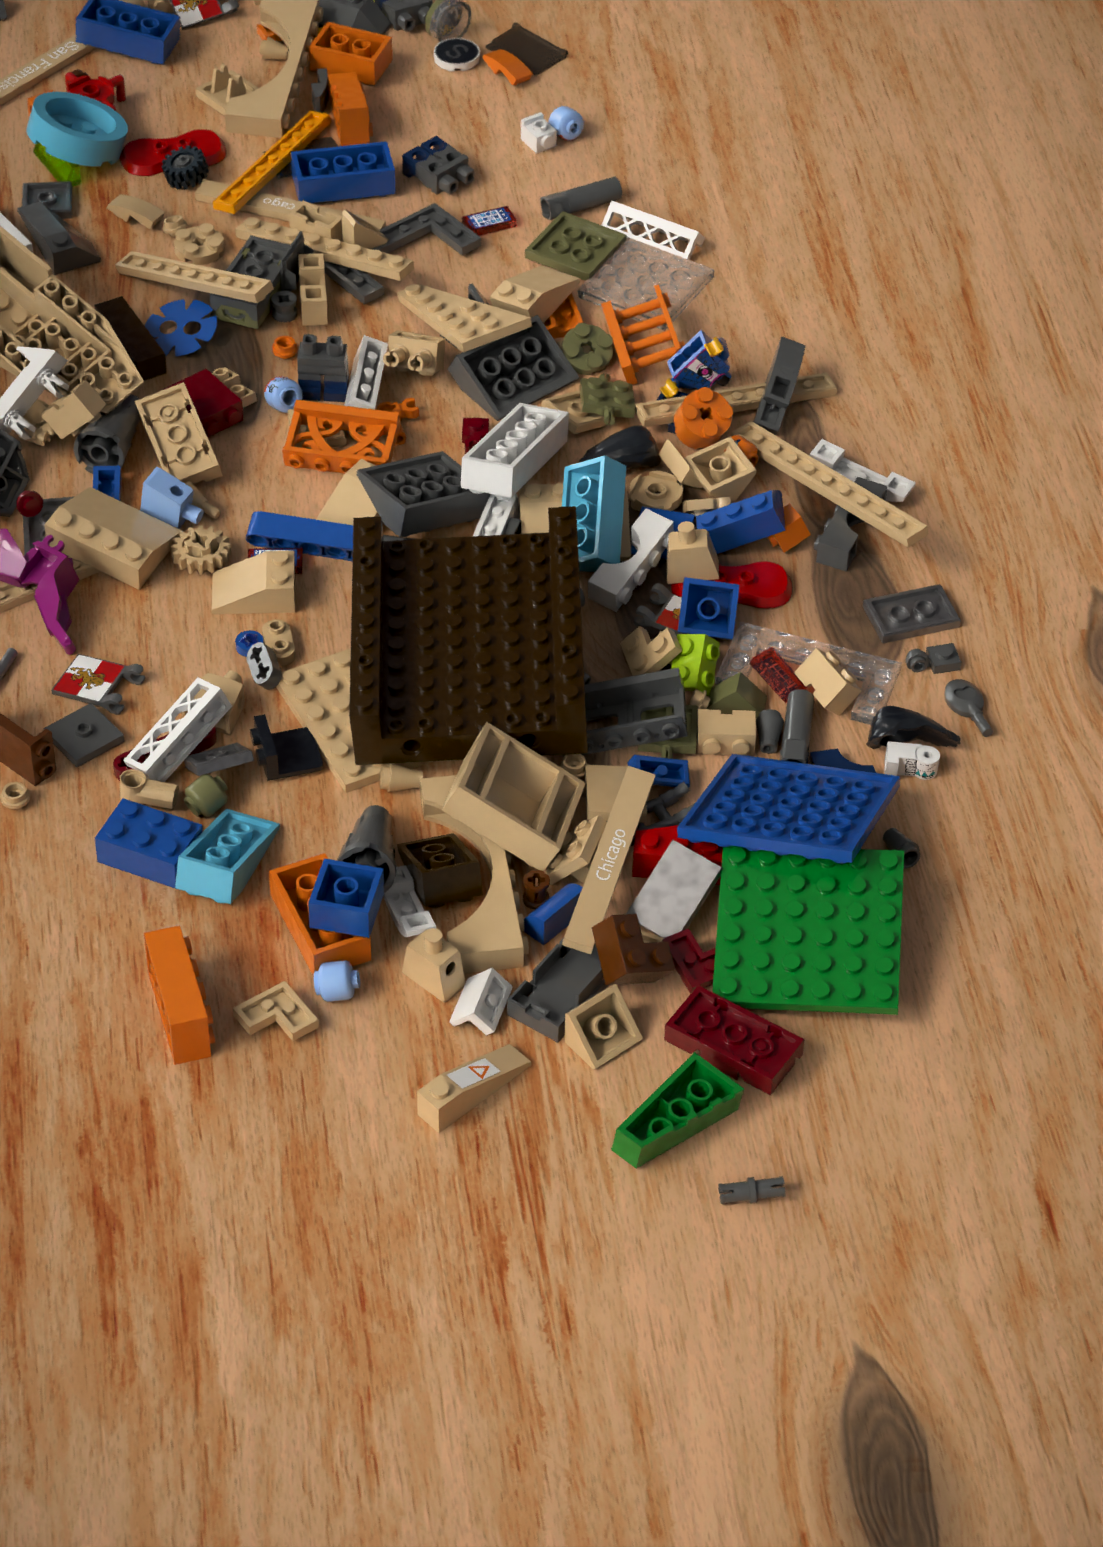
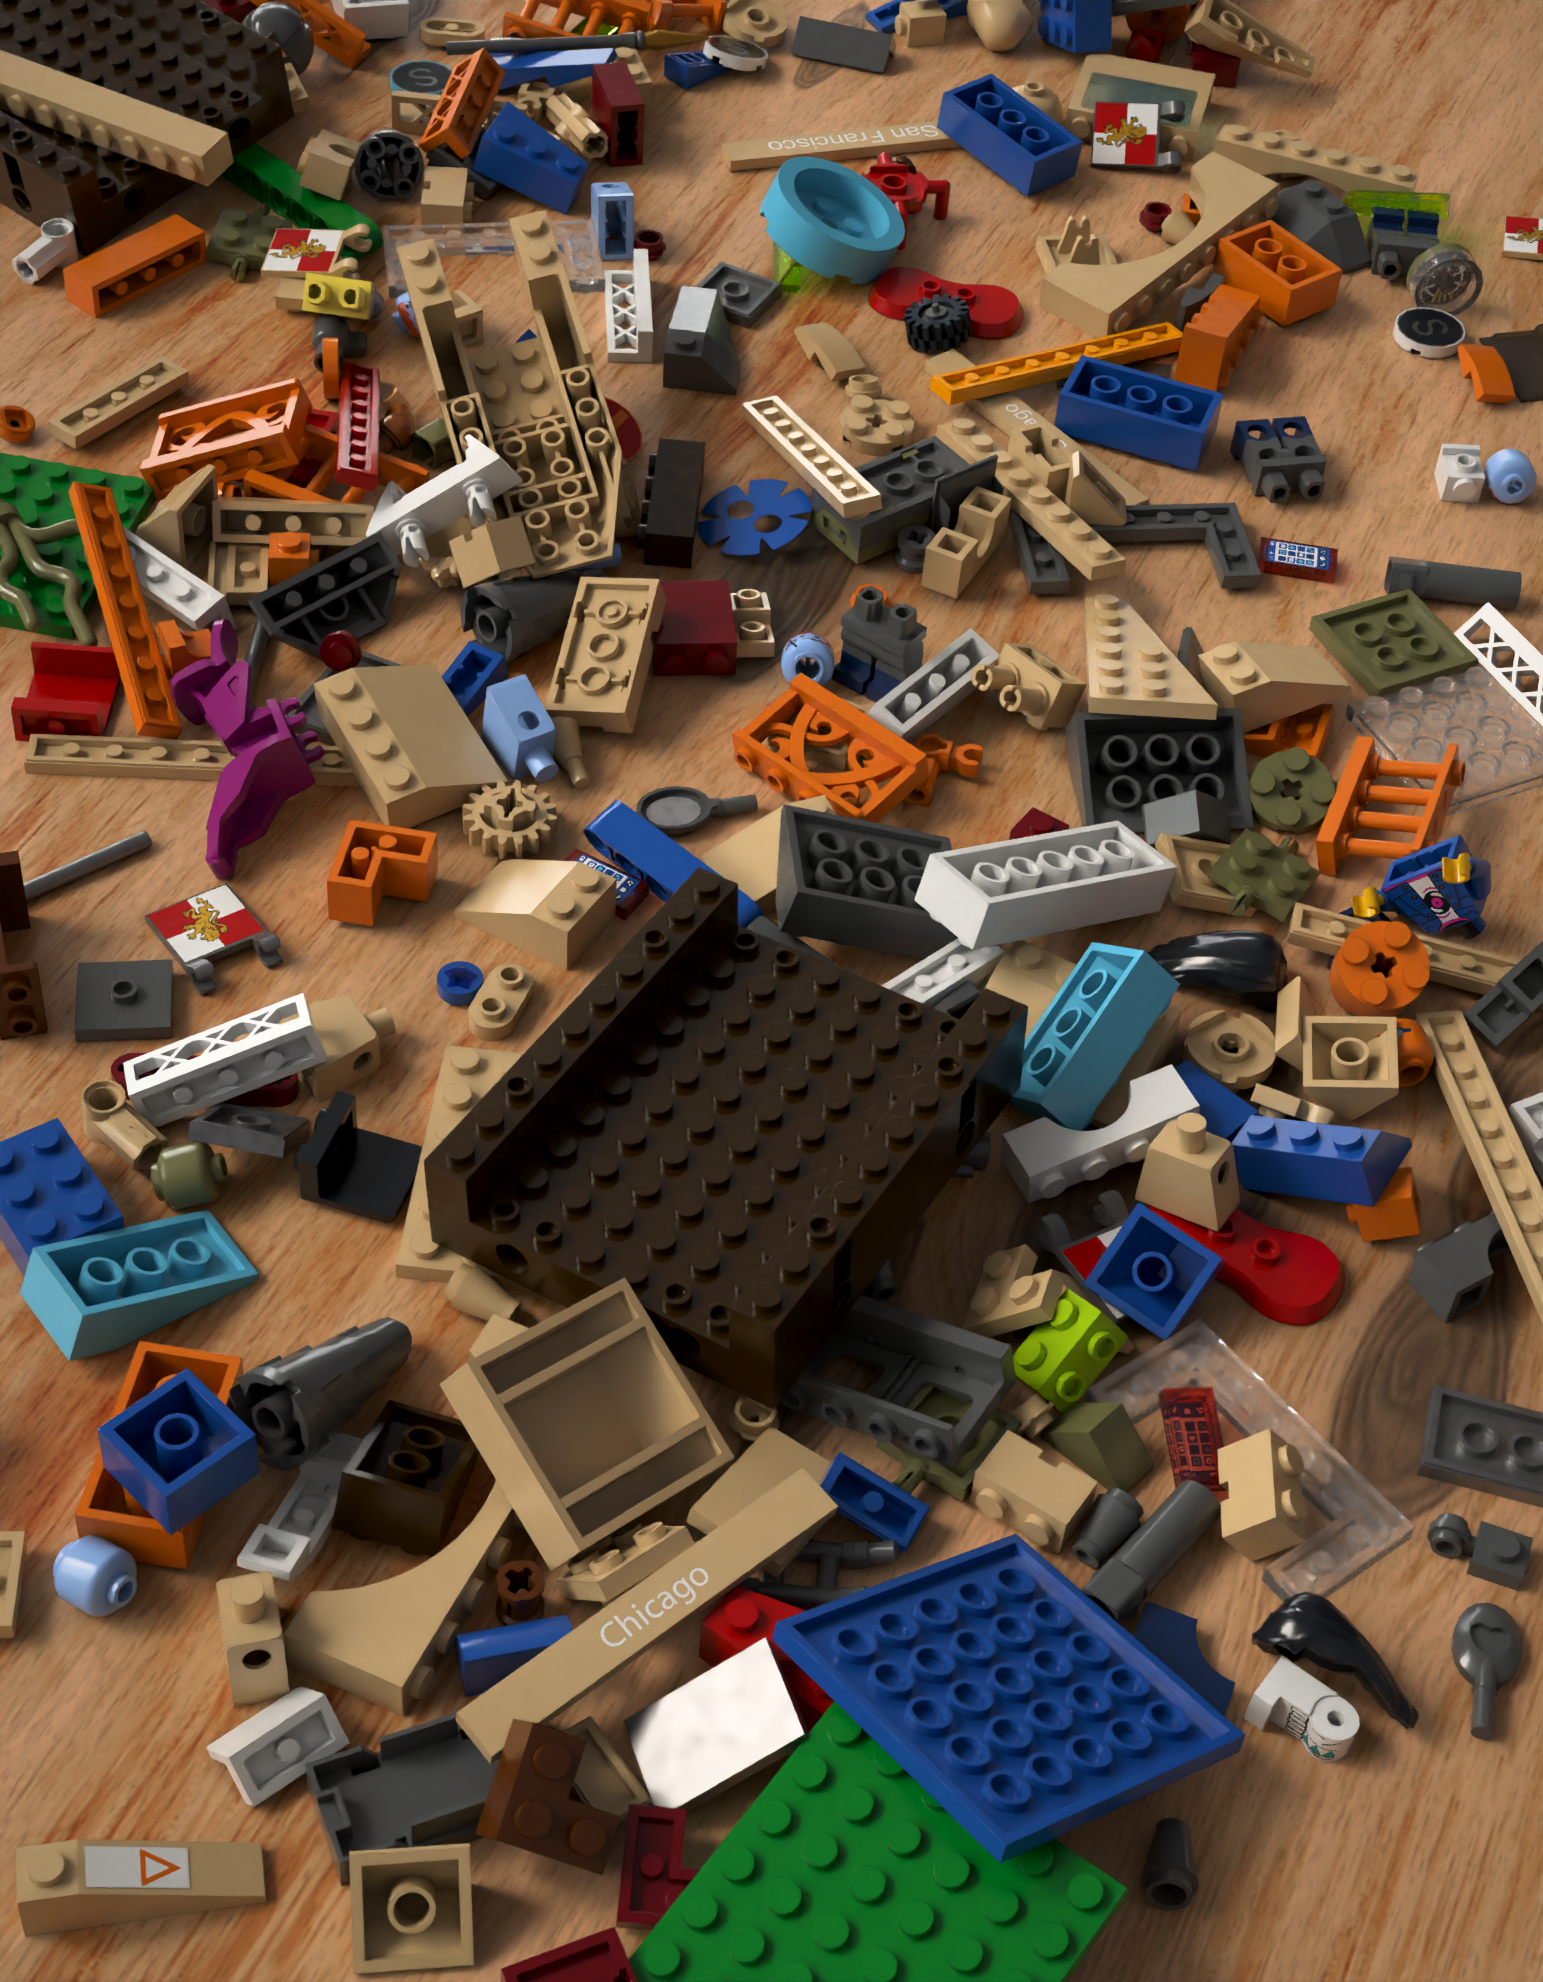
camera: 30 degrees right, 0 degrees up
dark grey beam [247,642,282,690] -> none
none -> orange brick [327,819,438,926]
none -> dark grey piece [636,786,758,834]
none -> dark red plate [1139,202,1172,233]
none -> slope [1142,789,1231,848]

